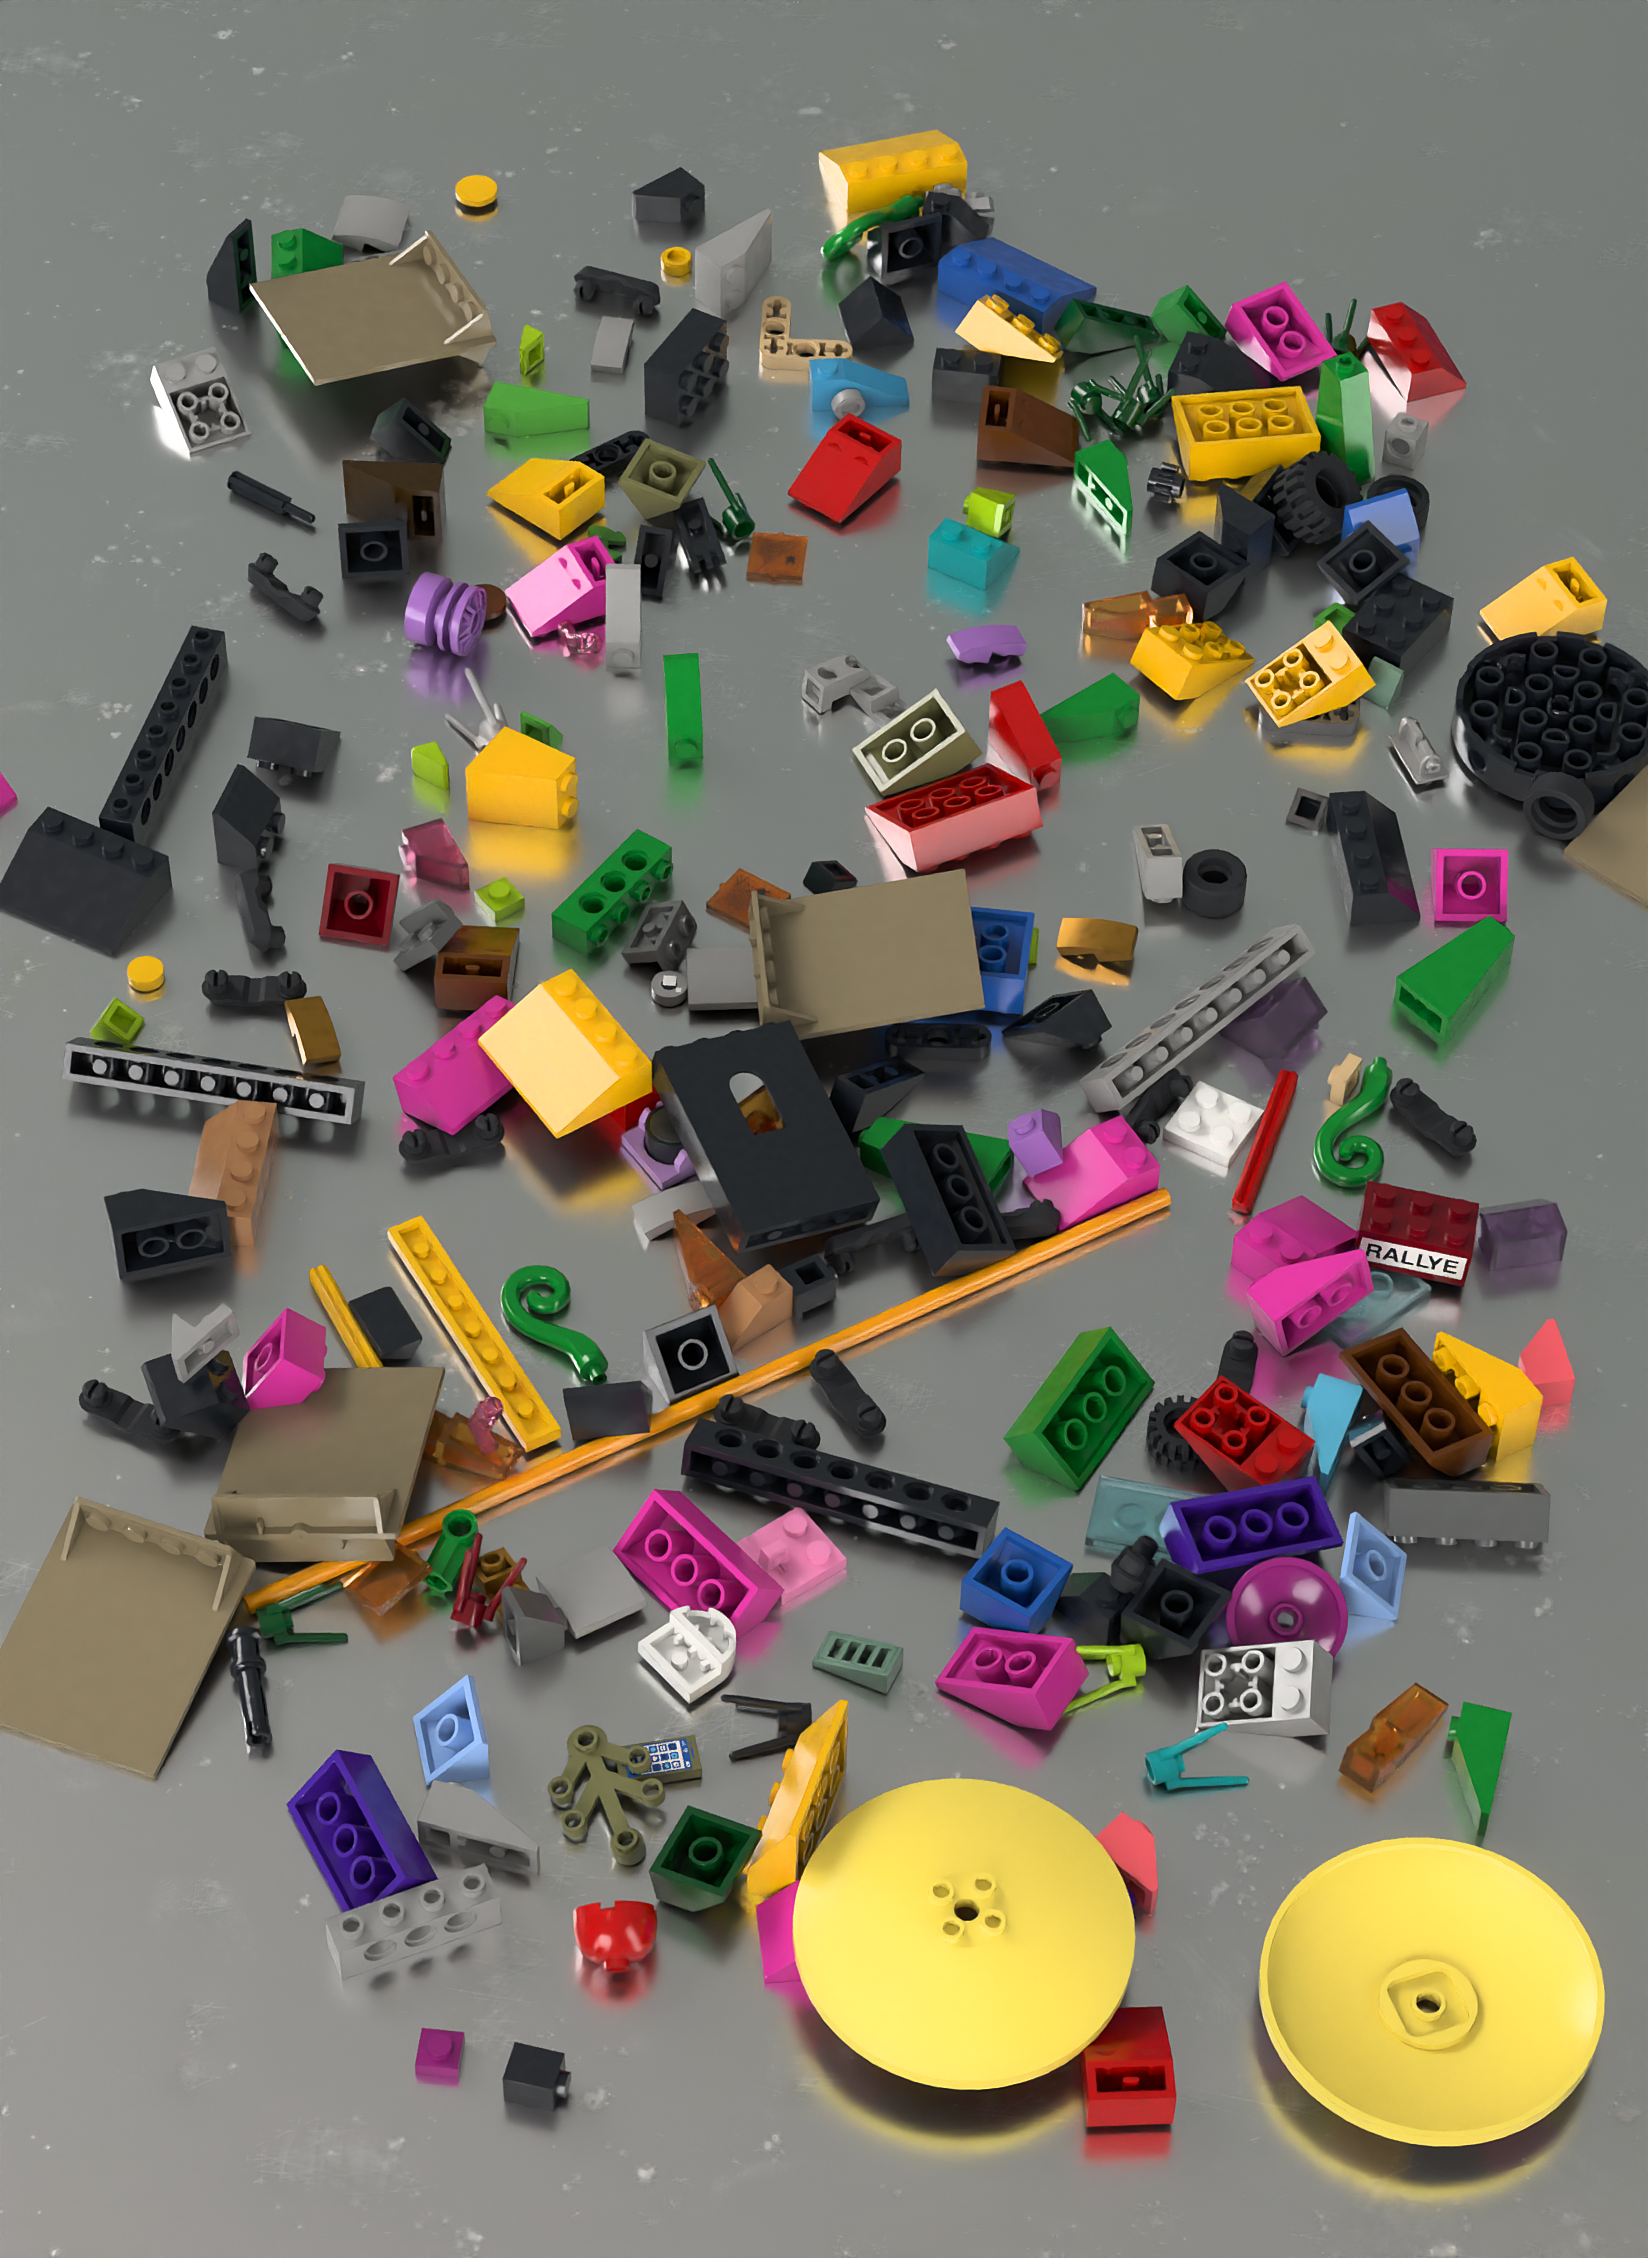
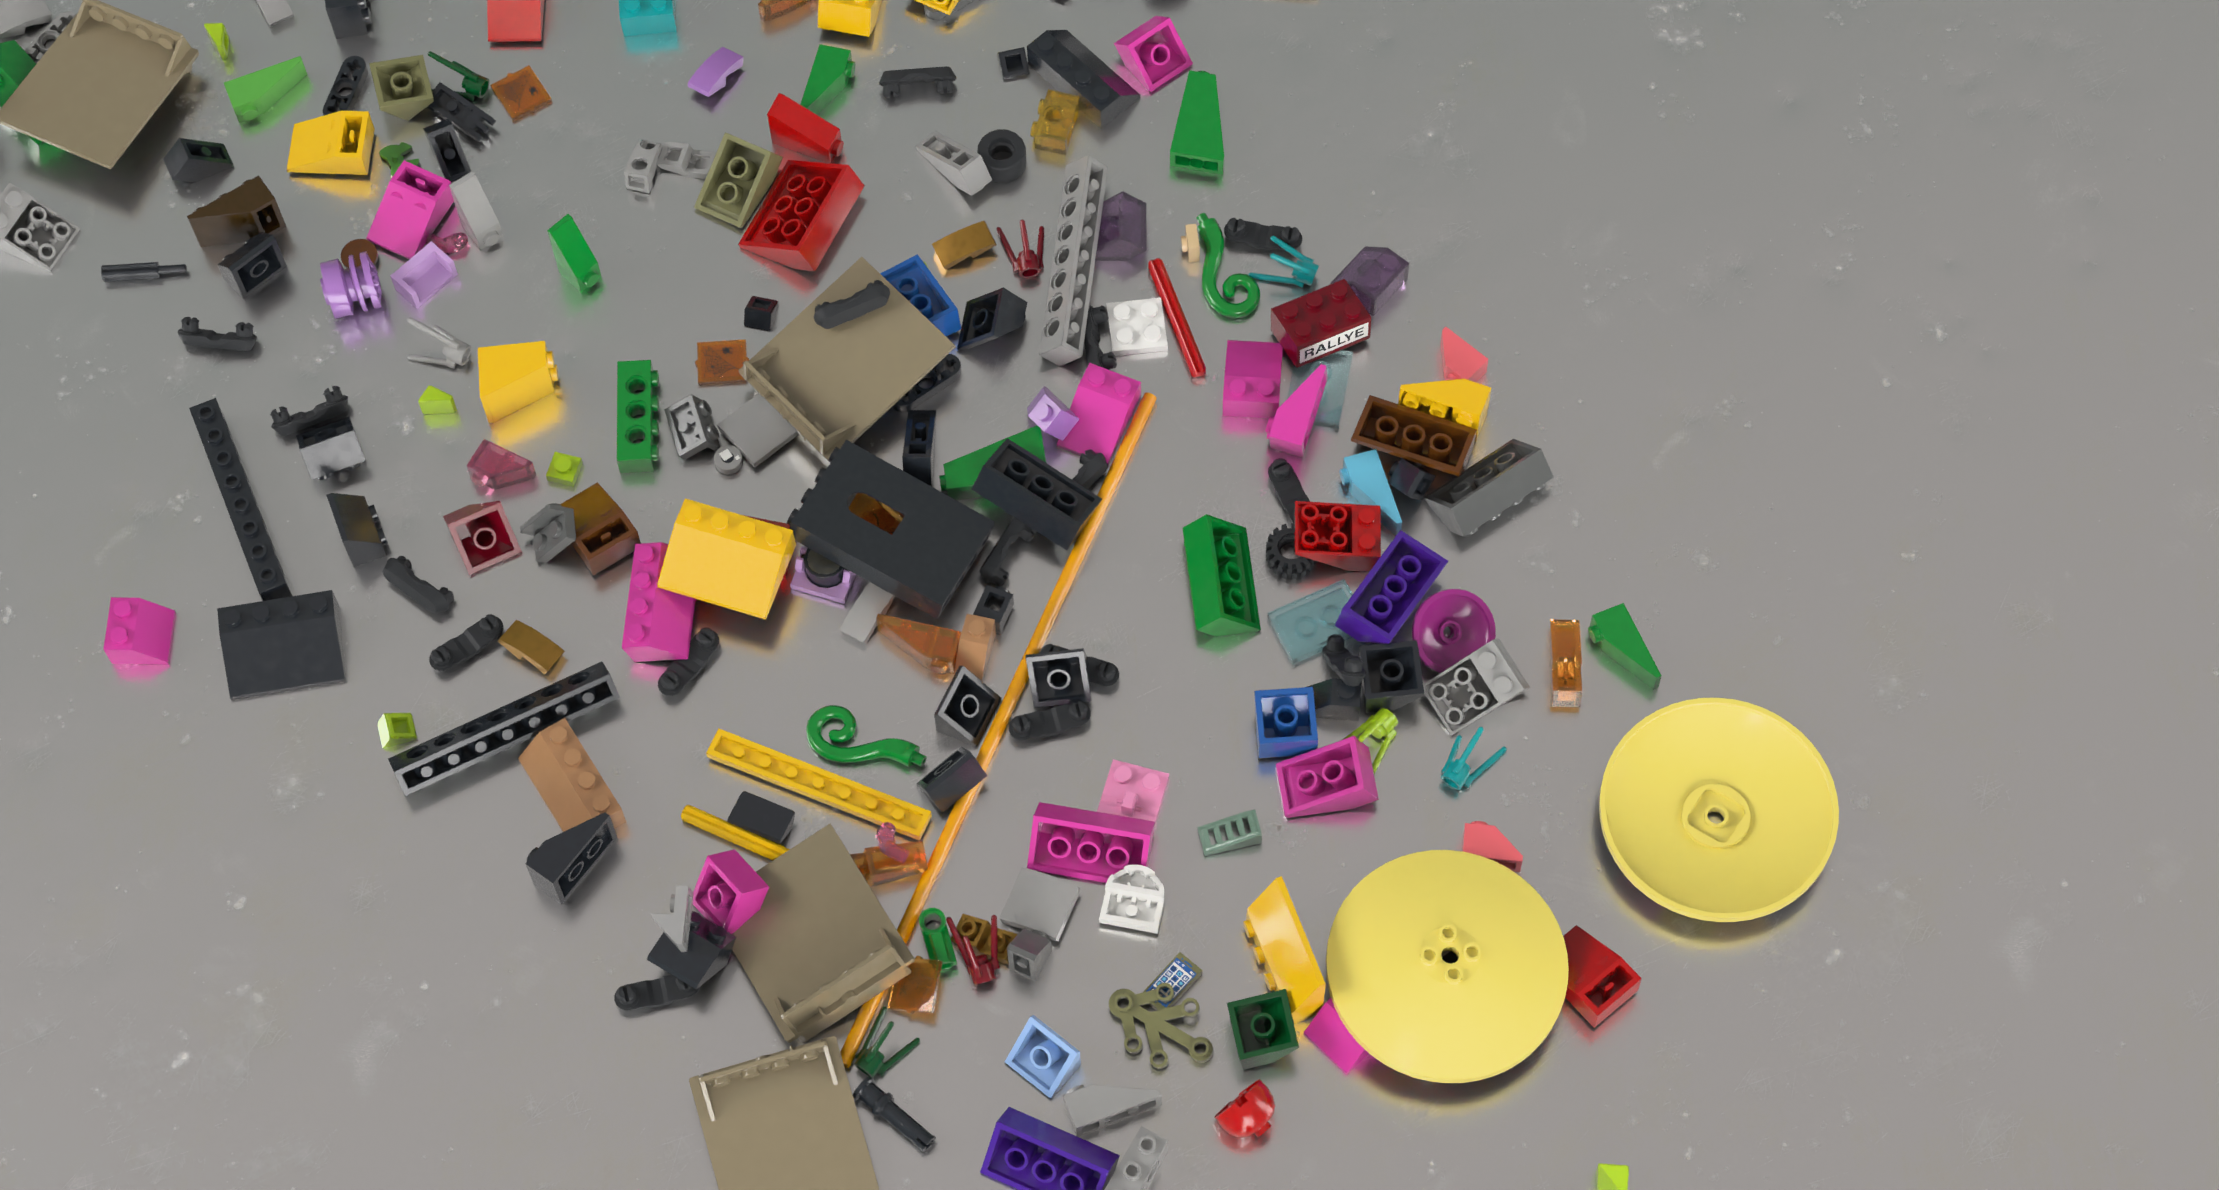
camera: 35 degrees left, 15 degrees up
yellow tile [127,956,165,991] -> none
bright green slope [520,711,563,748] -> none
black brick [681,1418,1000,1559] -> none
black plant [720,1694,812,1760] -> none
light blue slope [1339,1512,1407,1621] -> none
none -> black piece [270,386,348,436]
none -> lavender panel [390,241,458,309]
none -> black piece [814,280,890,329]
none -> black piece [879,66,957,98]
none -> dark red plant [996,220,1044,278]
none -> black slope [1026,648,1092,708]
none -> clear yellow brick [1030,89,1080,155]
none -> teal plant [1248,236,1319,288]

